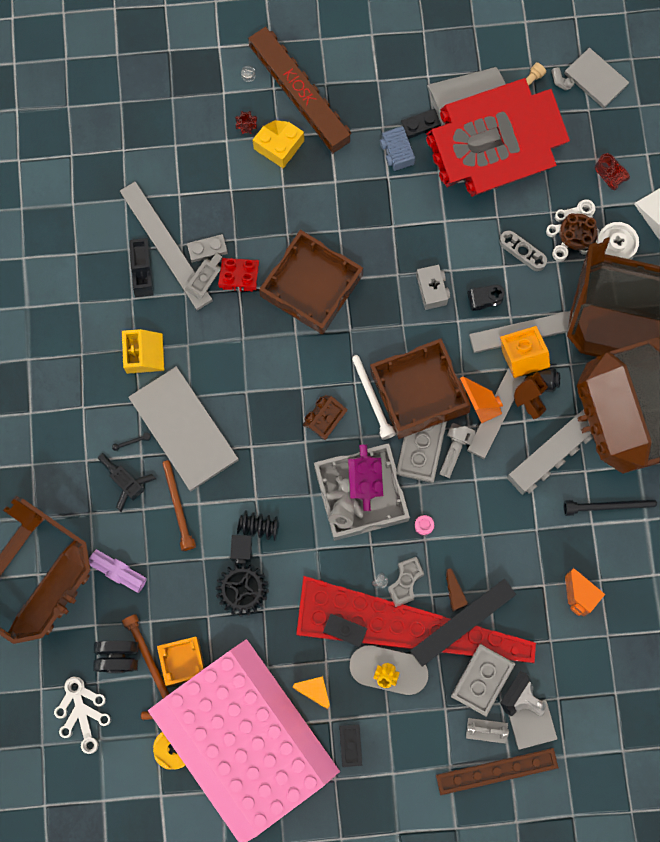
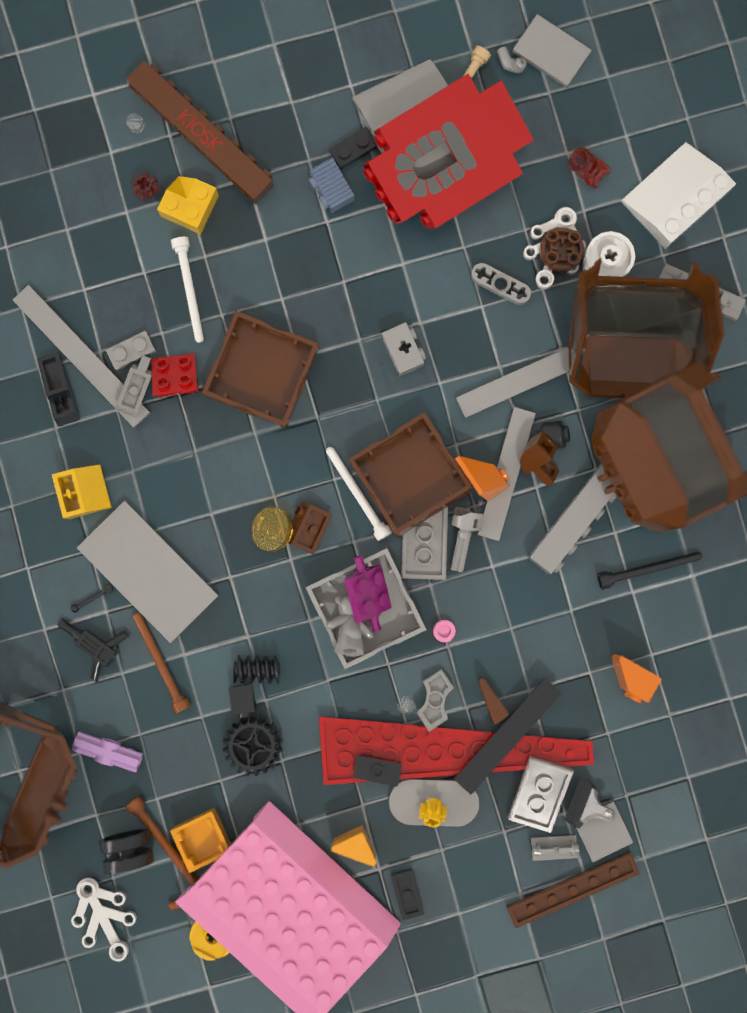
camera: 15 degrees left, 10 degrees up
black piece [467,285,505,311] -> none
light orange container [500,326,550,378] -> none
none -> white piece [171,237,204,343]
none -> clear yellow tile [251,507,293,552]

